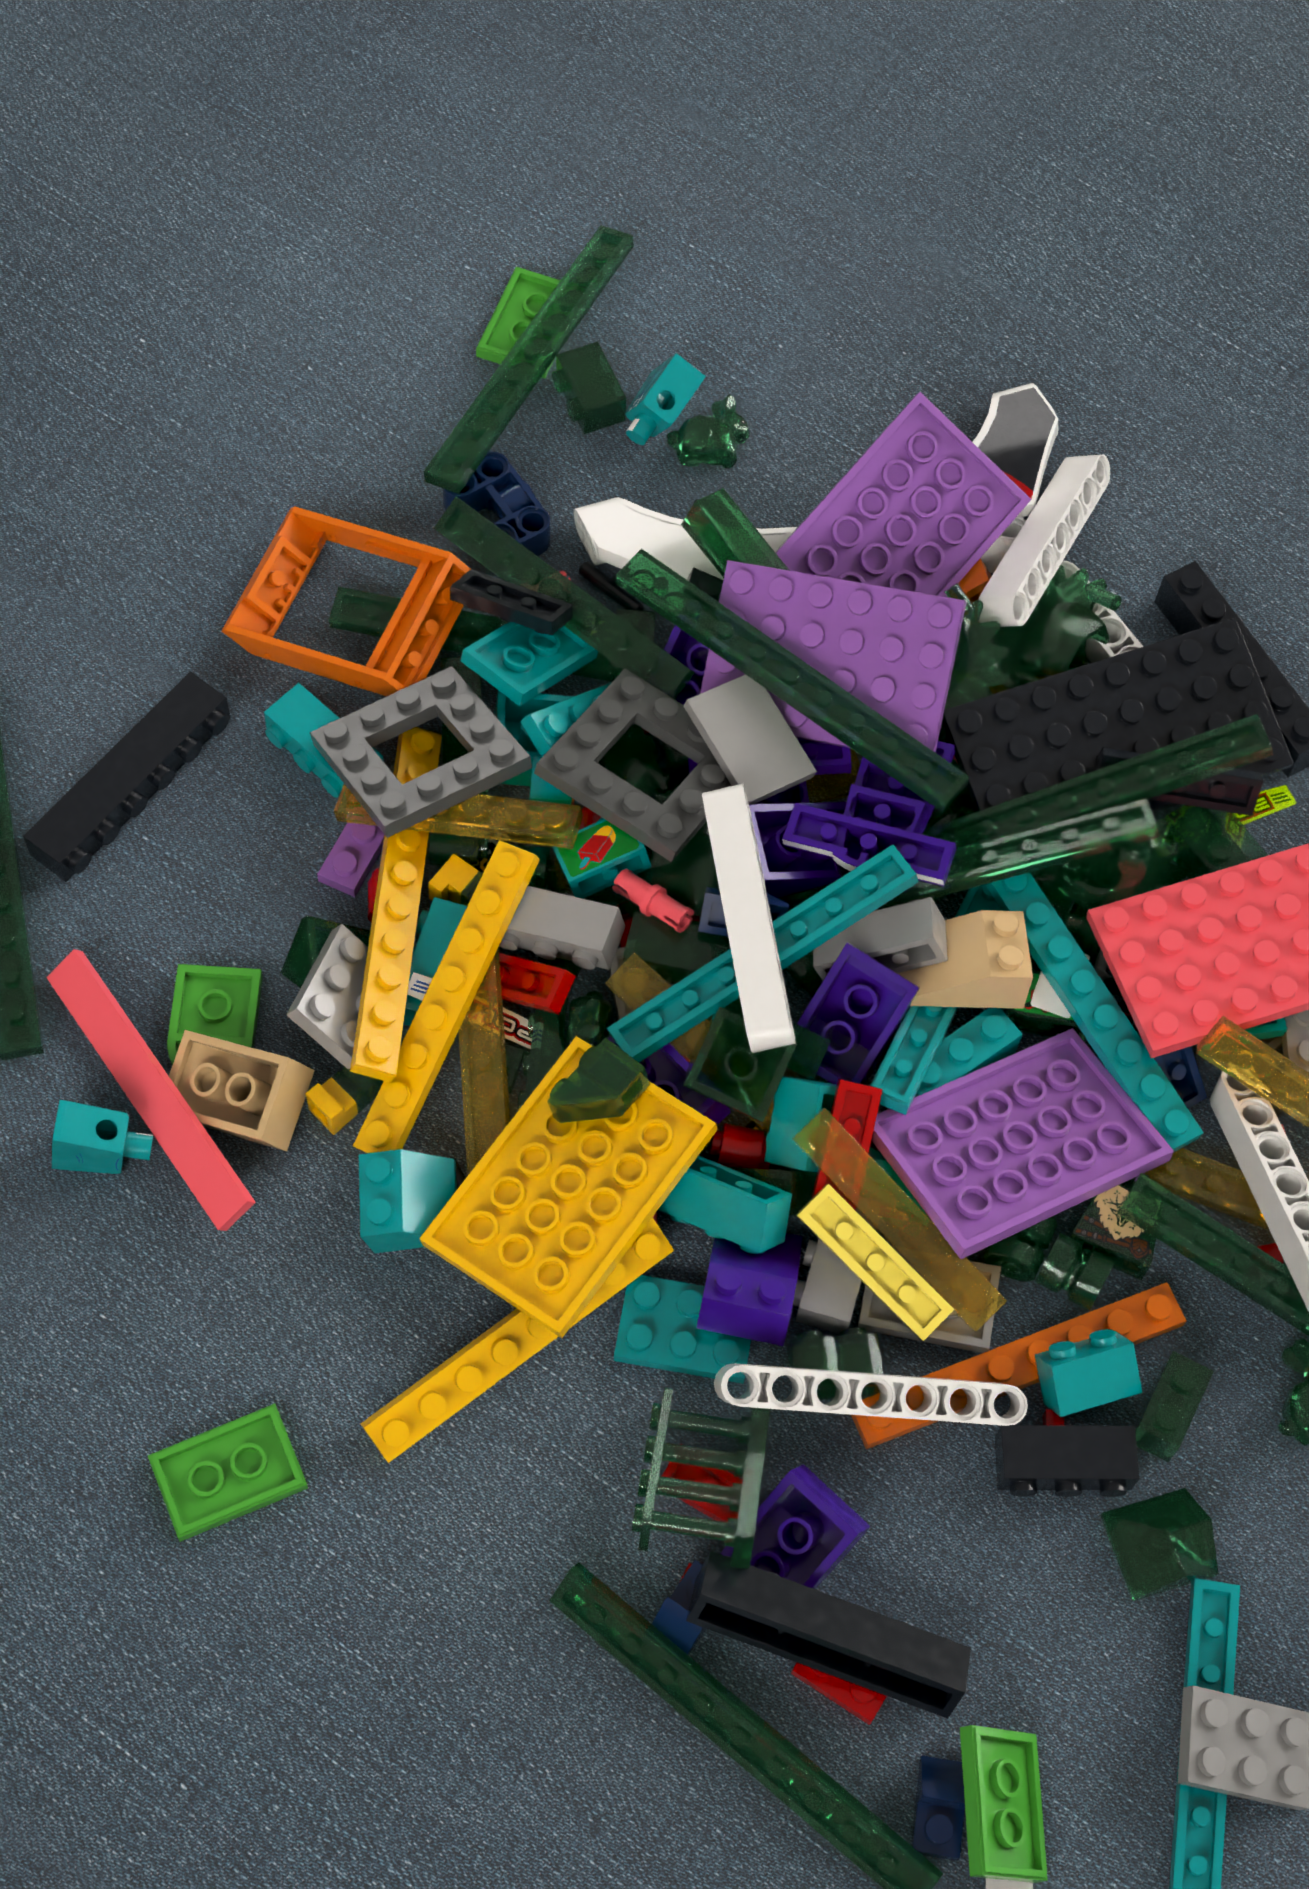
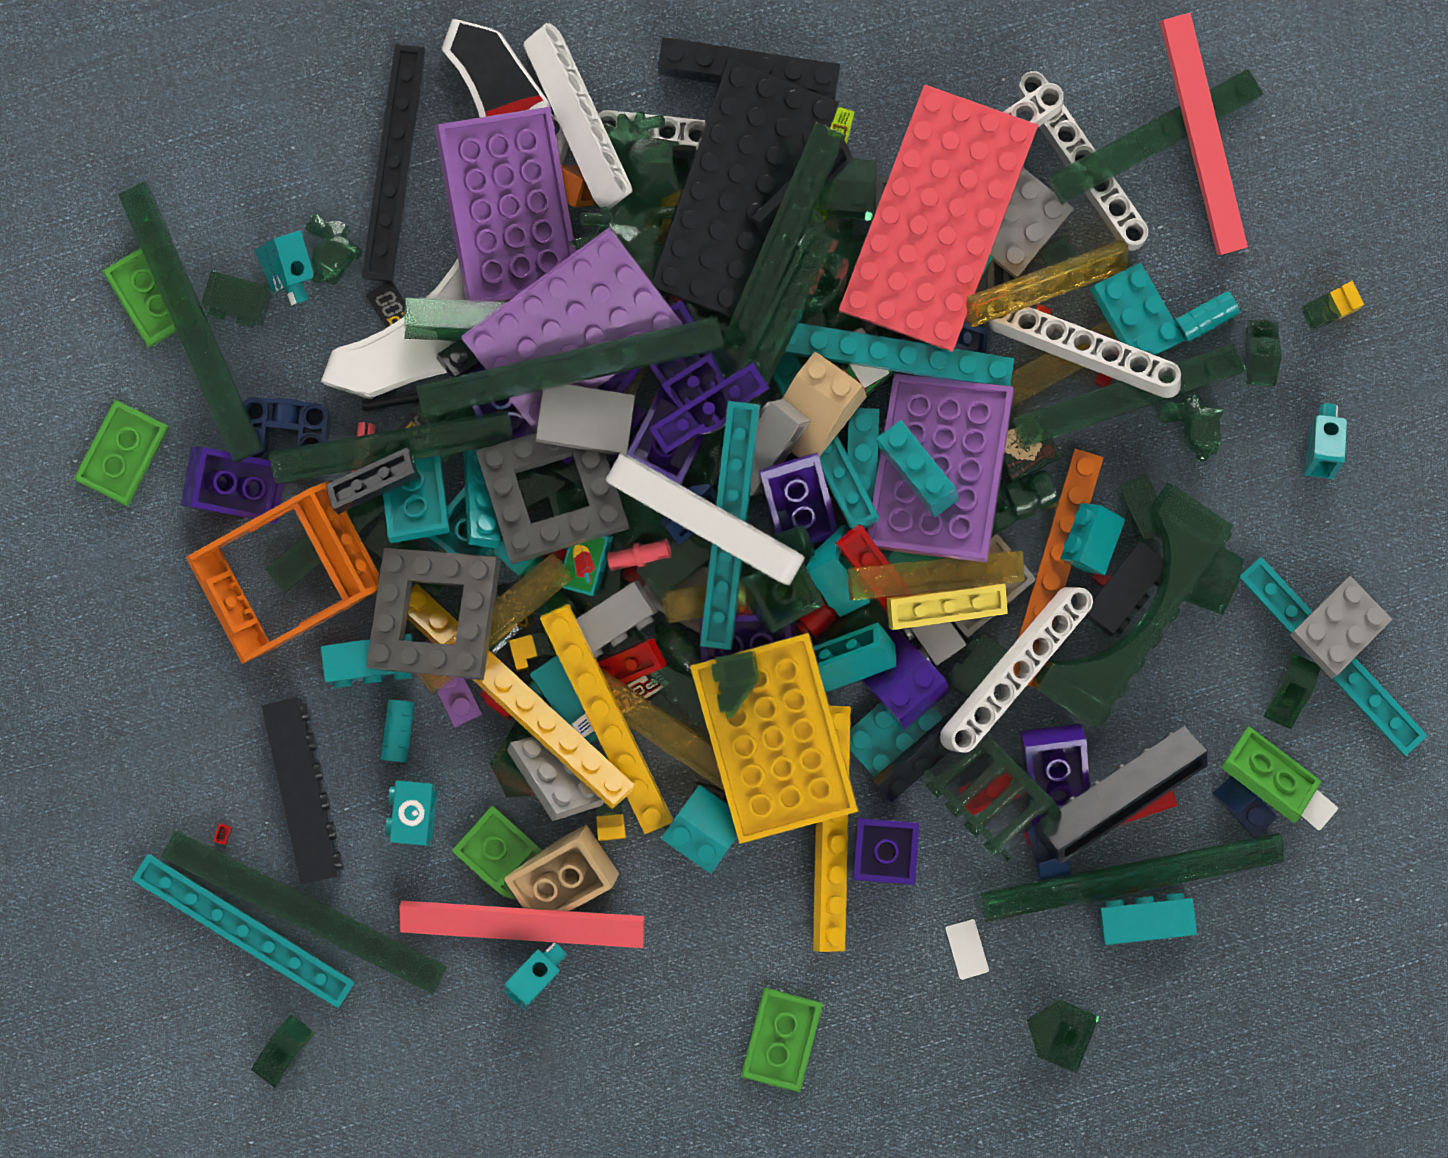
camera: 45 degrees left, 20 degrees up
none -> bright green tile [73,399,170,507]
none -> dark purple slope [180,447,288,524]
none -> red piece [213,823,233,845]
none -> black plate [362,44,426,283]
none -> teal axle [381,699,415,763]
none -> teal brick [385,780,438,847]
none -> dark purple brick [852,818,920,885]
none -> black plate [872,700,980,802]
none -> teal brick [877,420,959,518]
none -> white sticker [945,919,989,980]
none -> clear green slope [1027,998,1100,1073]
none -> clear green arch [1031,482,1234,729]
none -> teal brick [1098,893,1197,945]
none -> clear green slope [1263,653,1321,729]

